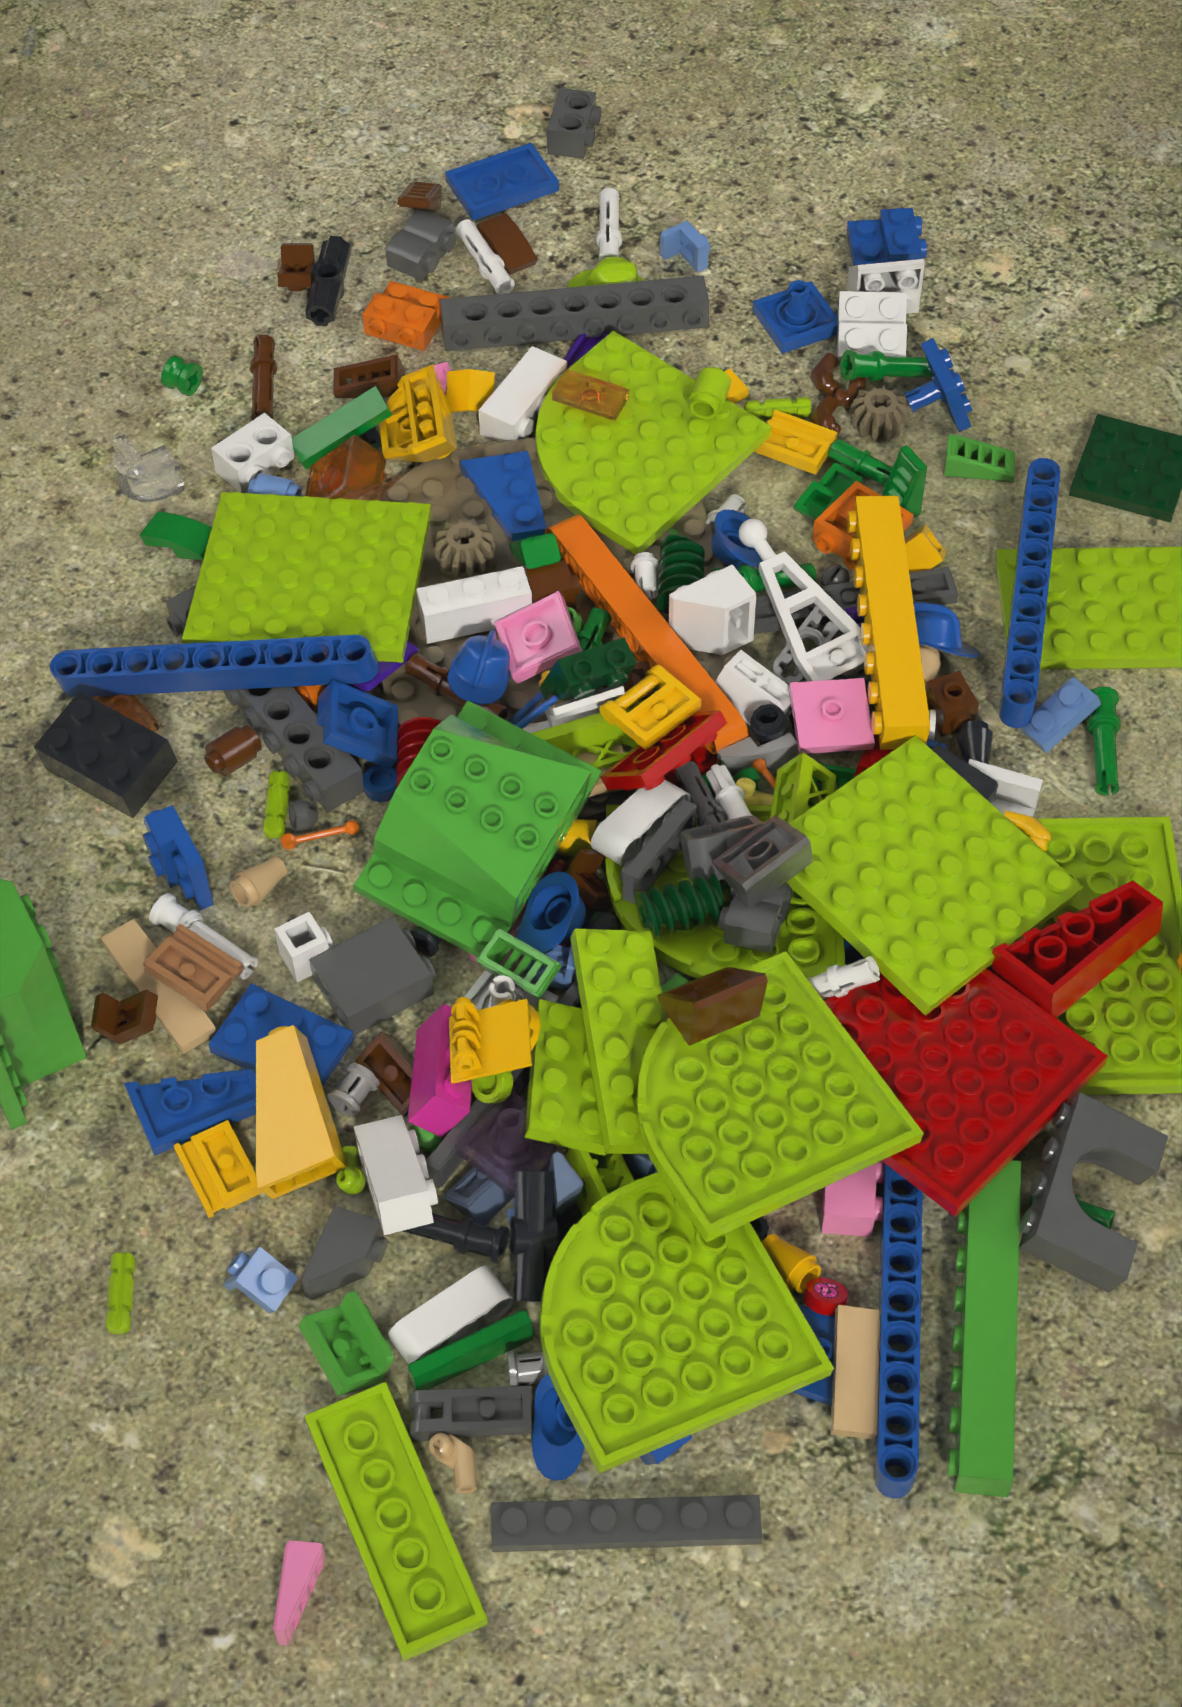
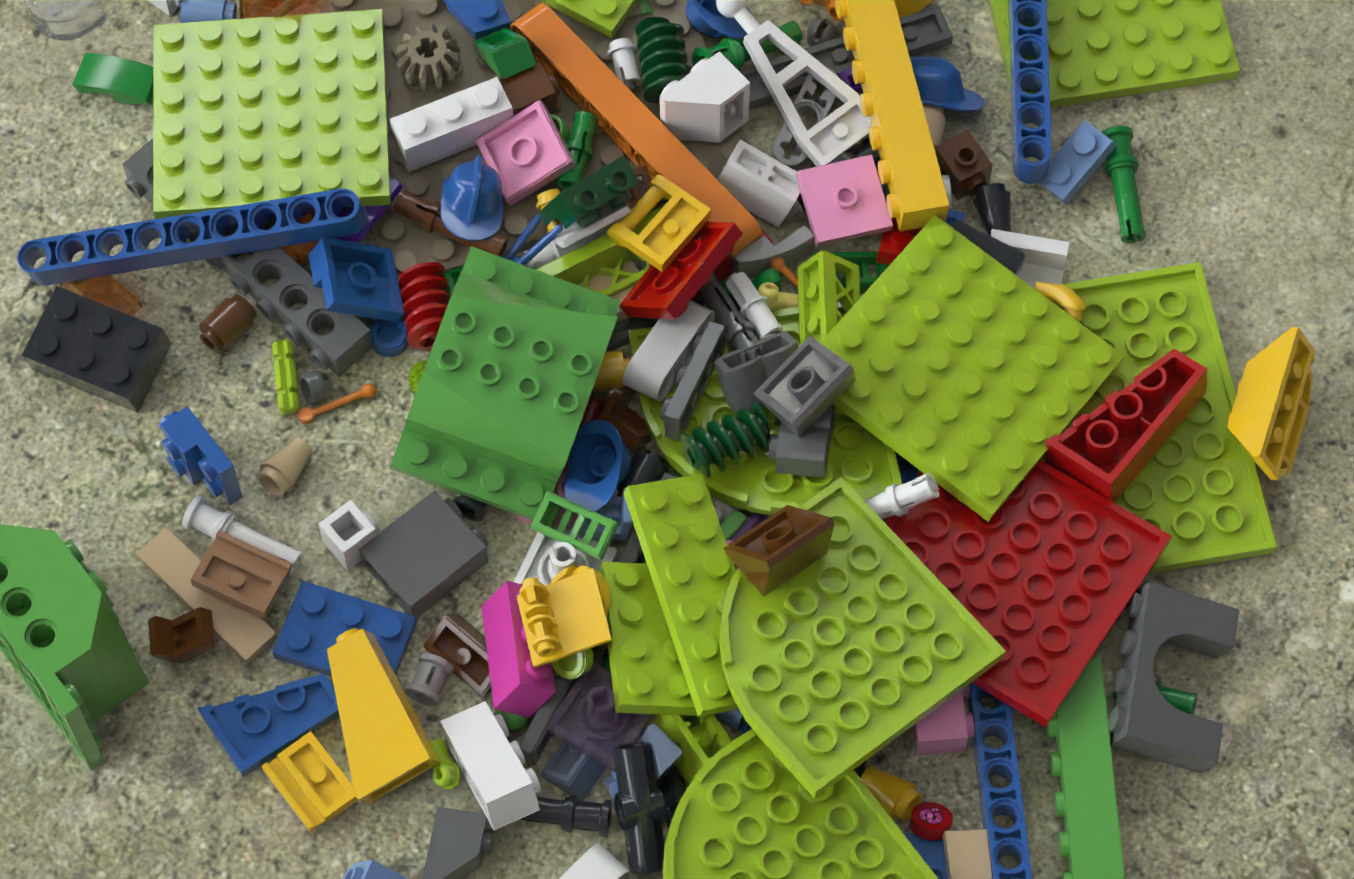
camera: 10 degrees left, 10 degrees up
black cone [750,704,787,746] -> none

